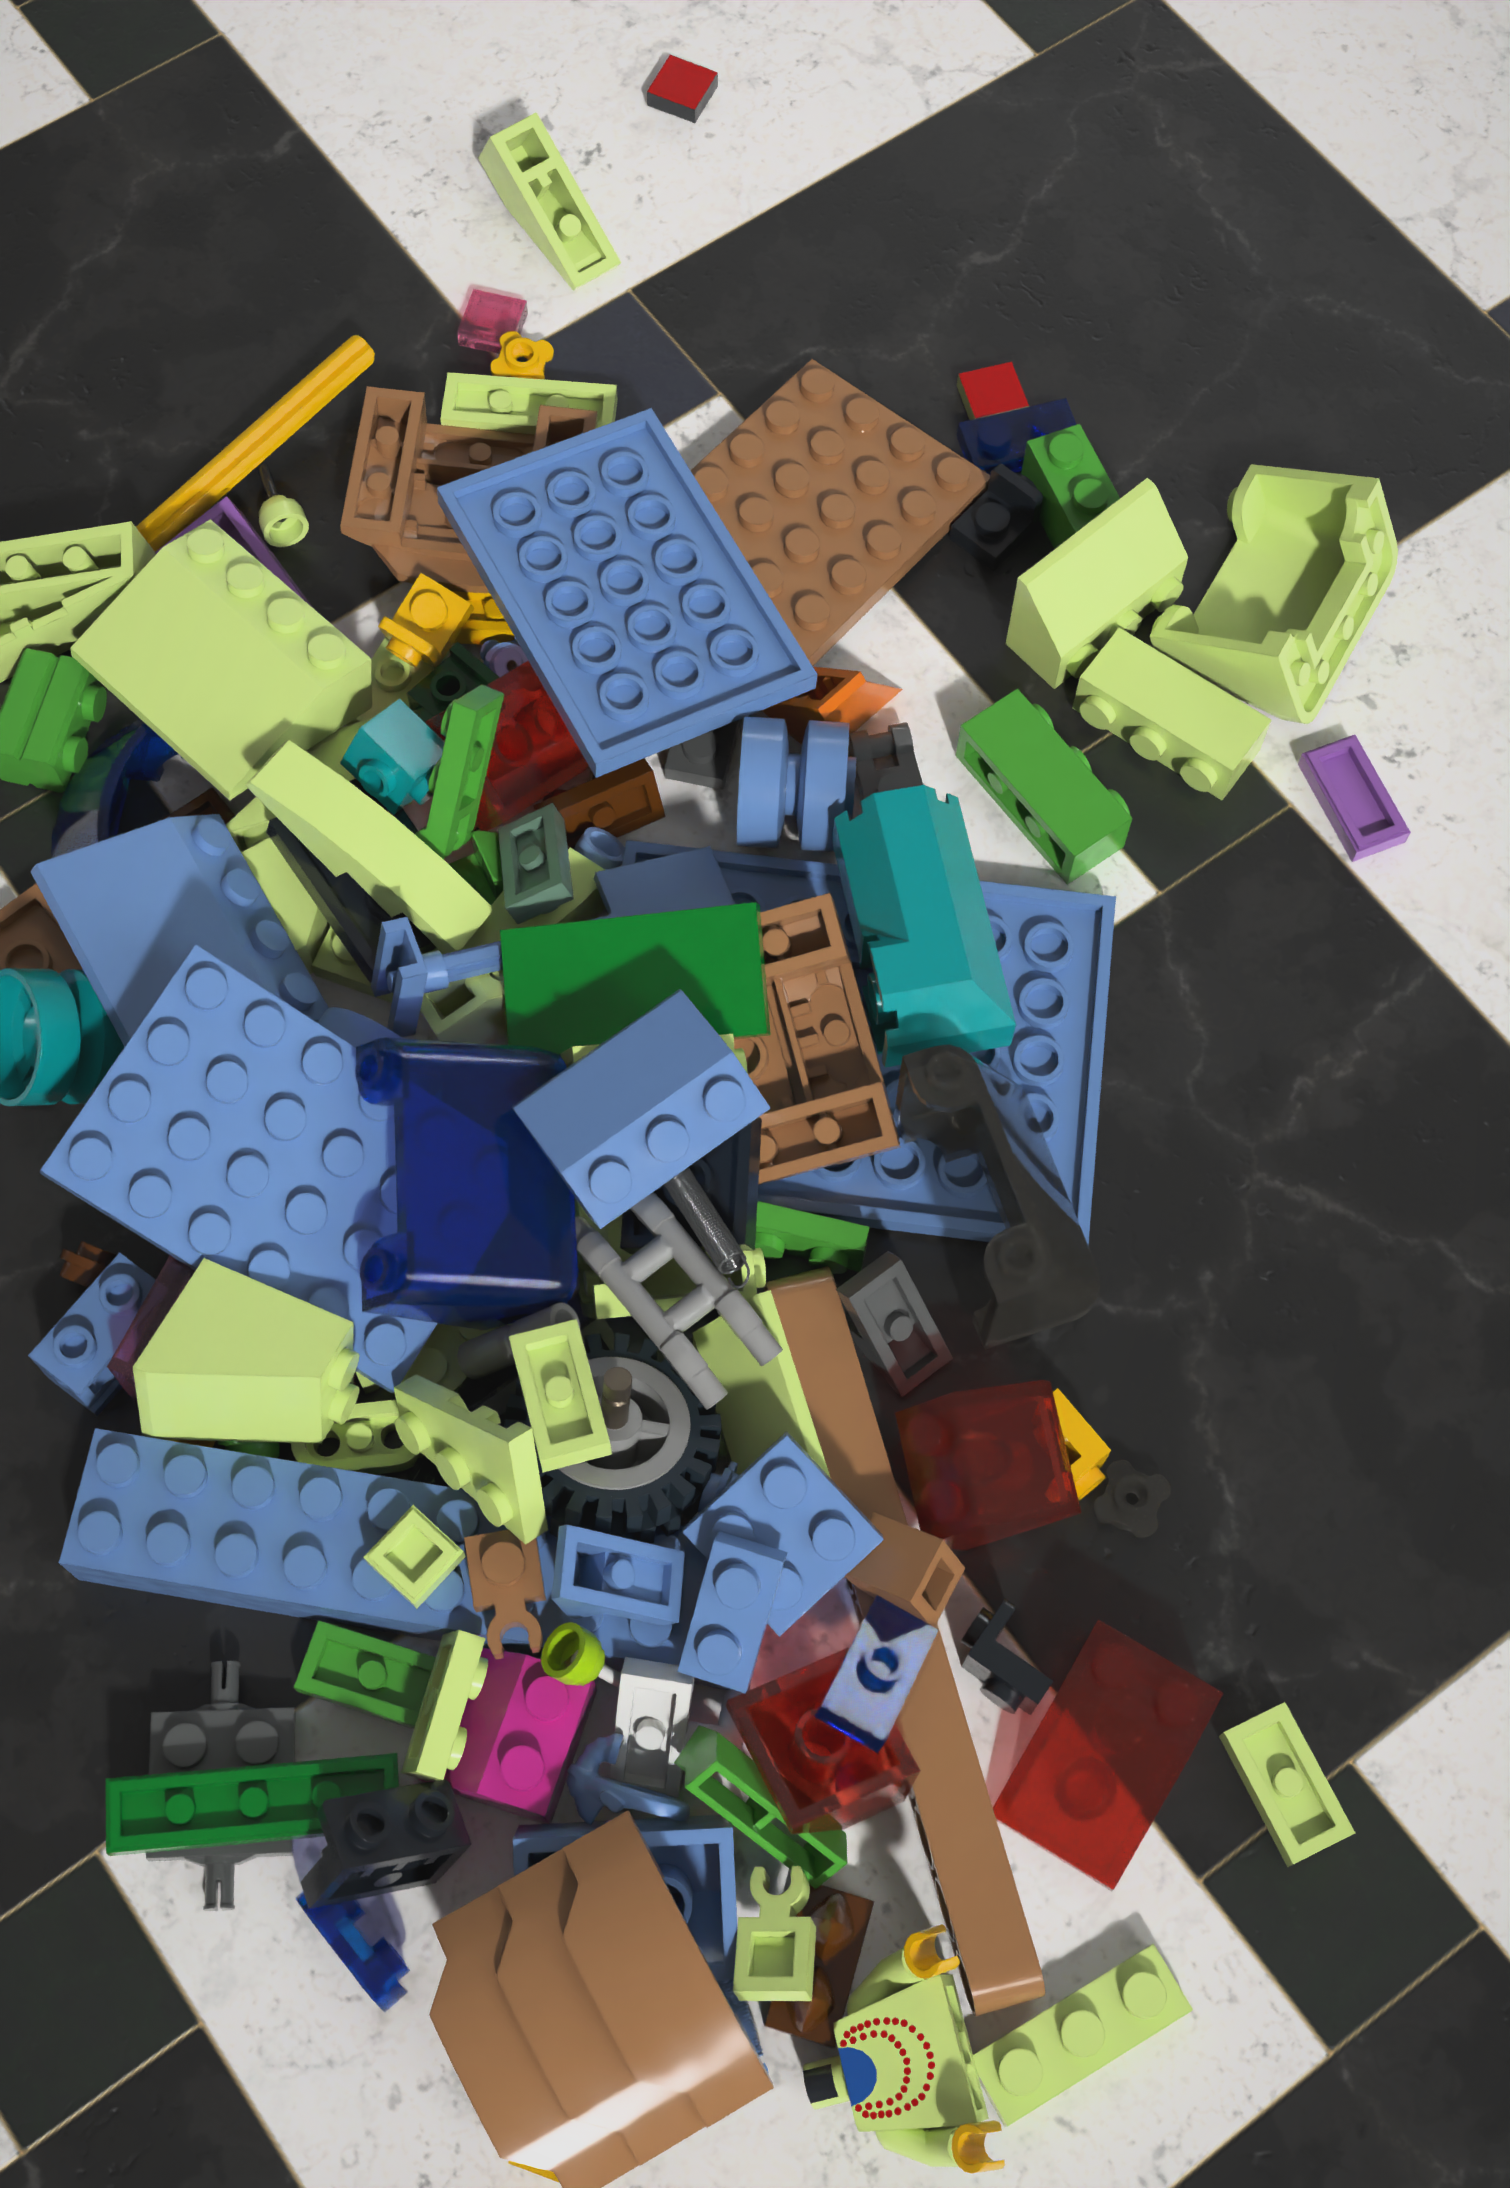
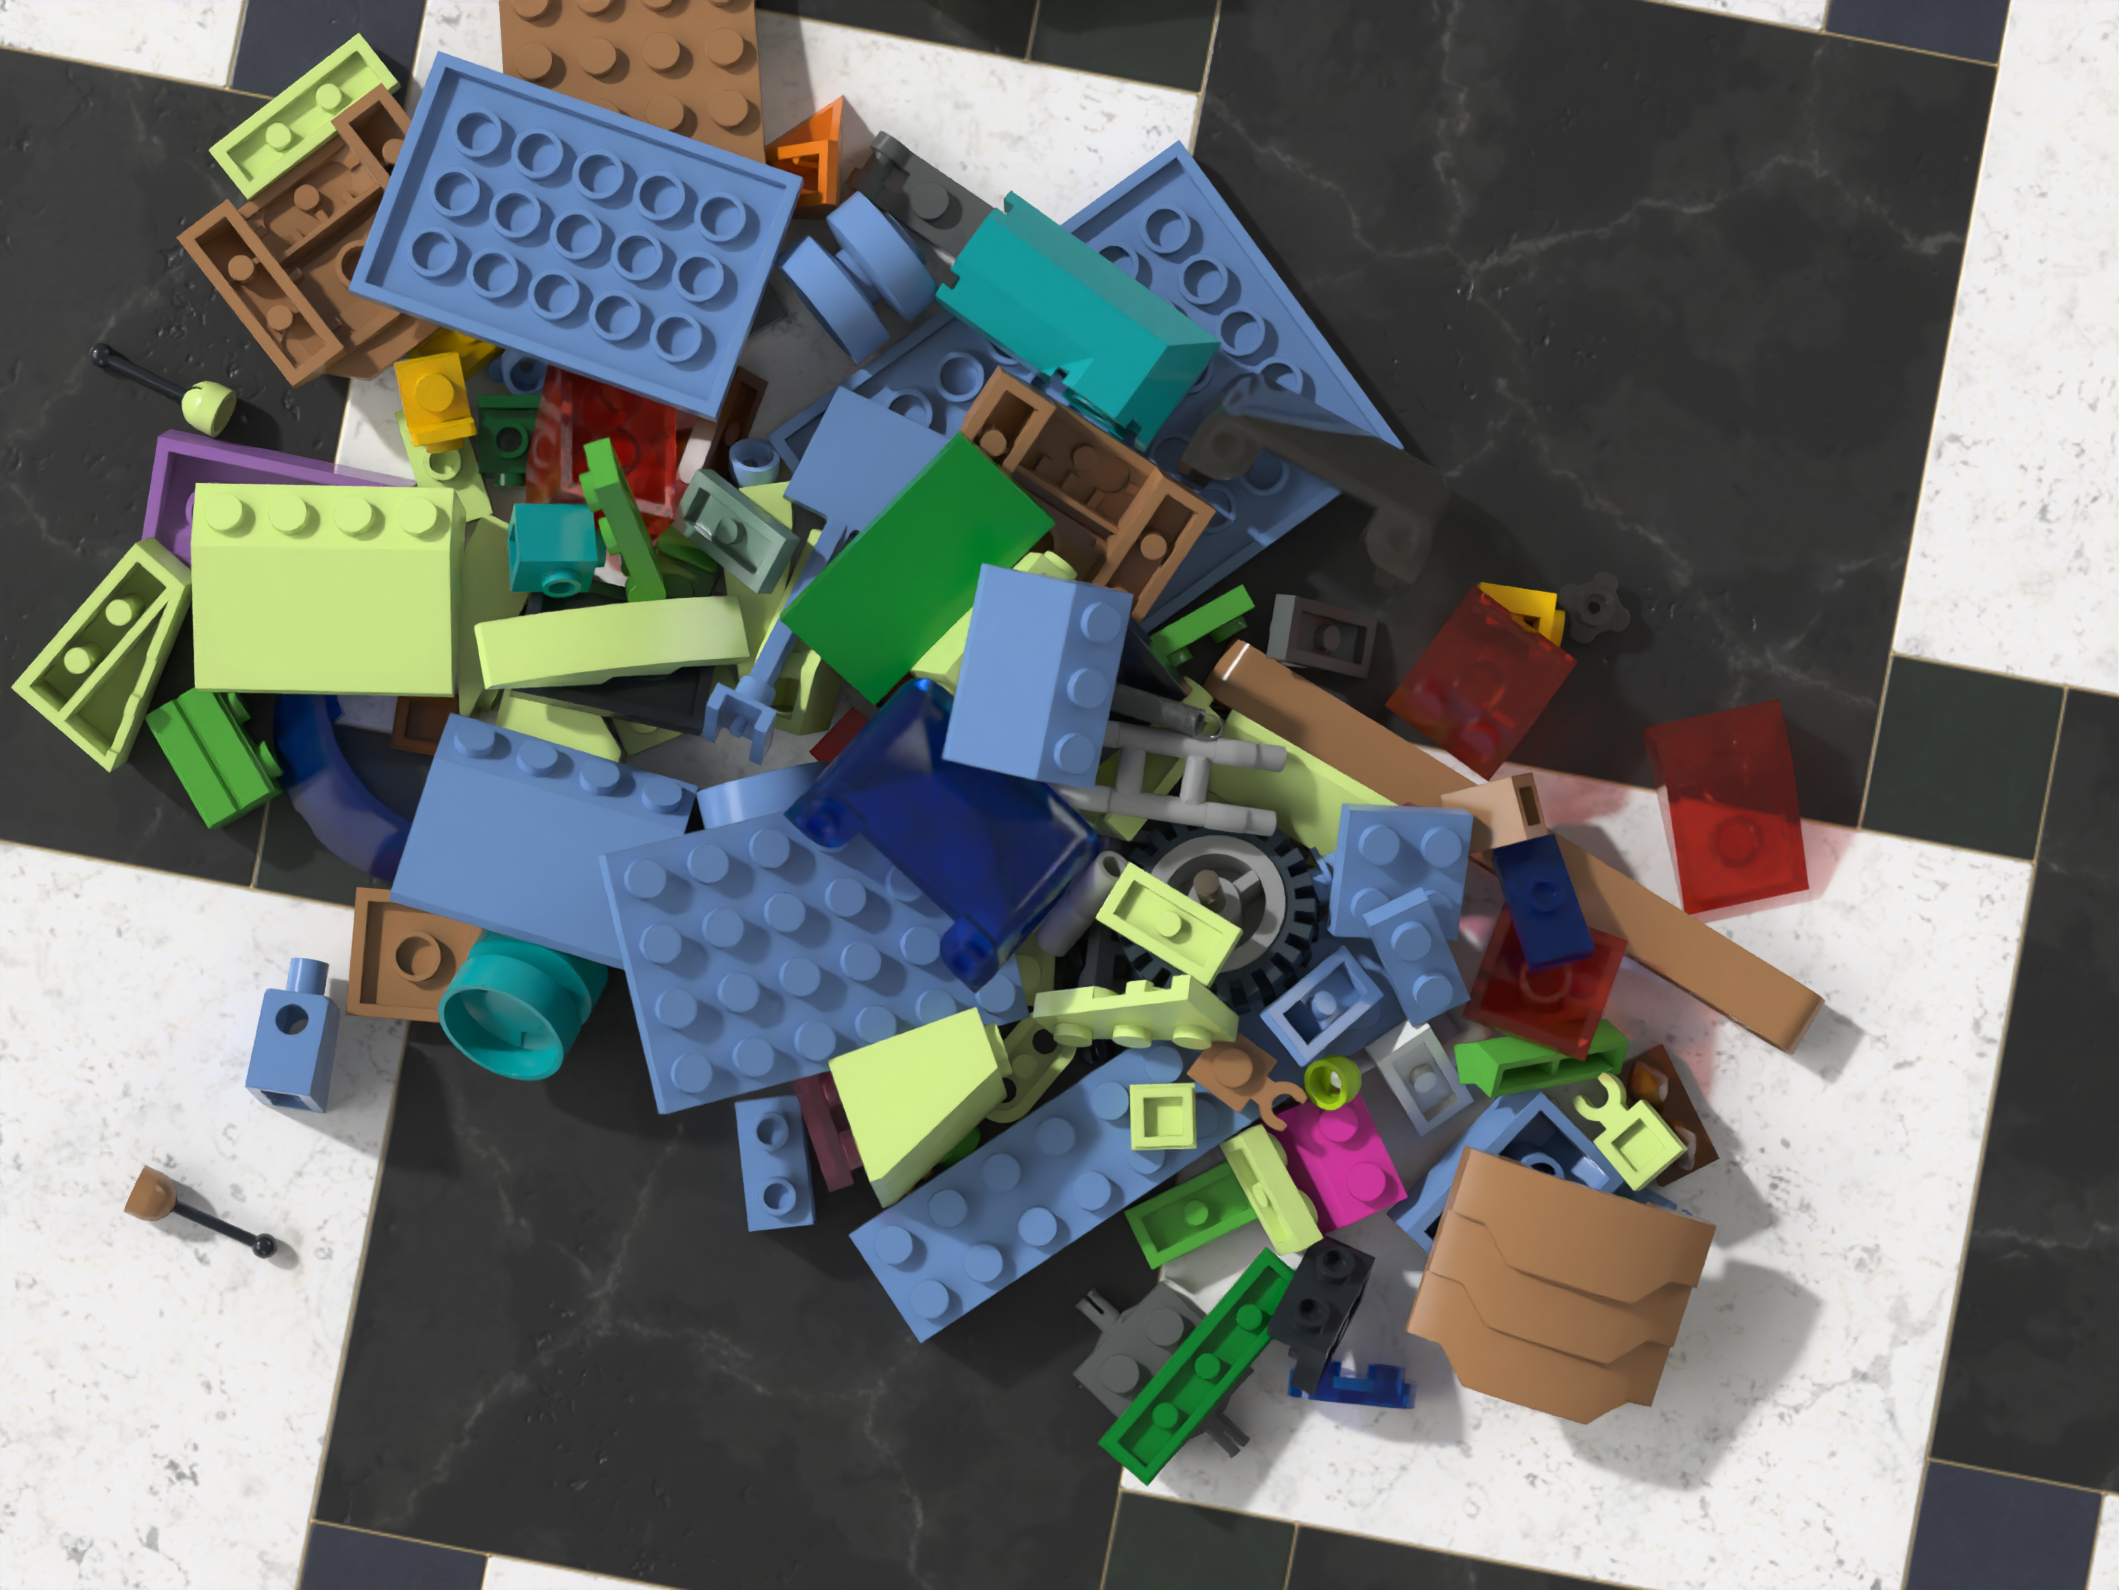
camera: 50 degrees left, 20 degrees up
reddish brown plate [59,1241,117,1287] -> none
yellow axle [136,335,375,552] -> none
clear pink tile [457,289,528,354] -> none
yellow plate [490,331,554,380] -> none
medium blue piece [566,1733,690,1826] -> none
yellowish green torso [803,1924,1005,2174] -> none
bright green brick [956,688,1133,885] -> none
black bracket [960,1599,1053,1715] -> none
yellowish green plate [973,1944,1193,2127] -> none
yellowish green plate [1219,1702,1355,1867] -> none

